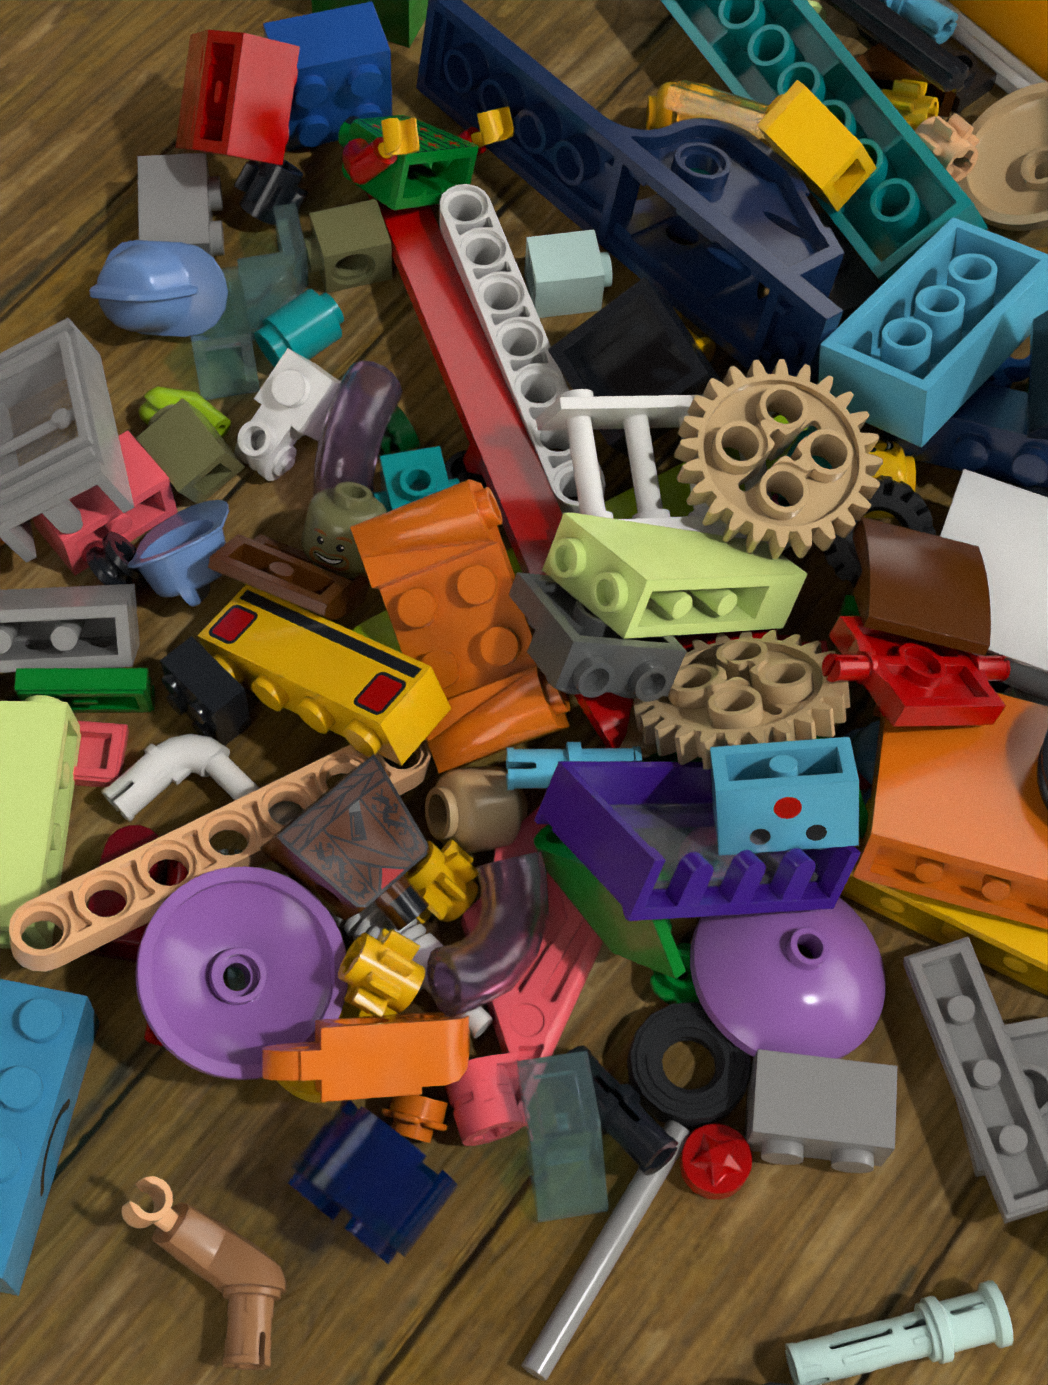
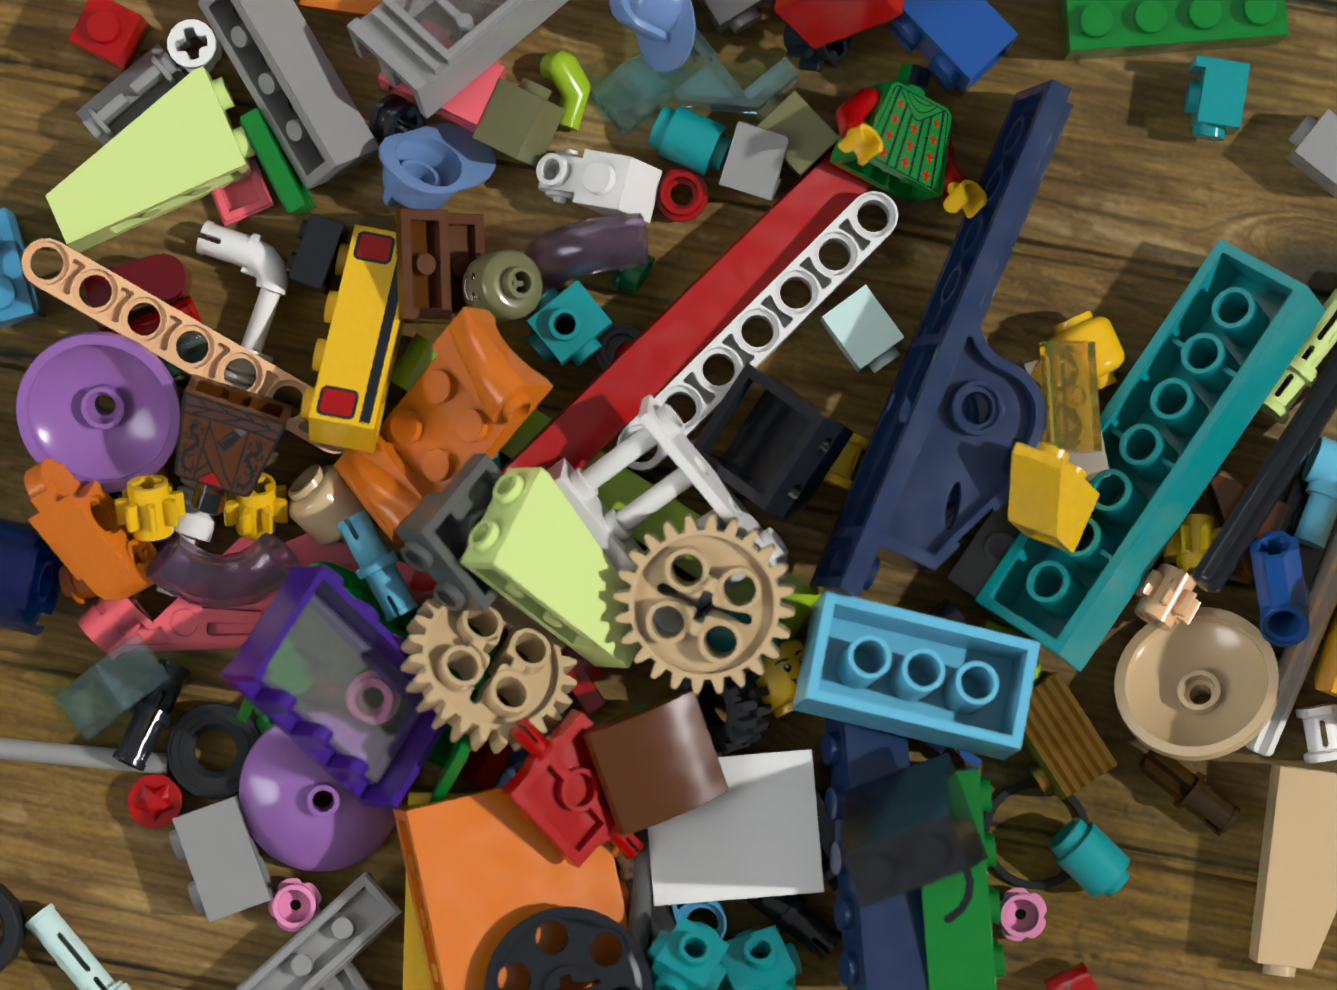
camera: 70 degrees right, 25 degrees up
medium azure brick [710,737,859,856] -> none
none -> bright pink plate [268,878,322,932]
none -> red plate [655,168,709,222]
none -> light grey panel [719,121,790,200]
none -> blue piece [1250,530,1310,647]

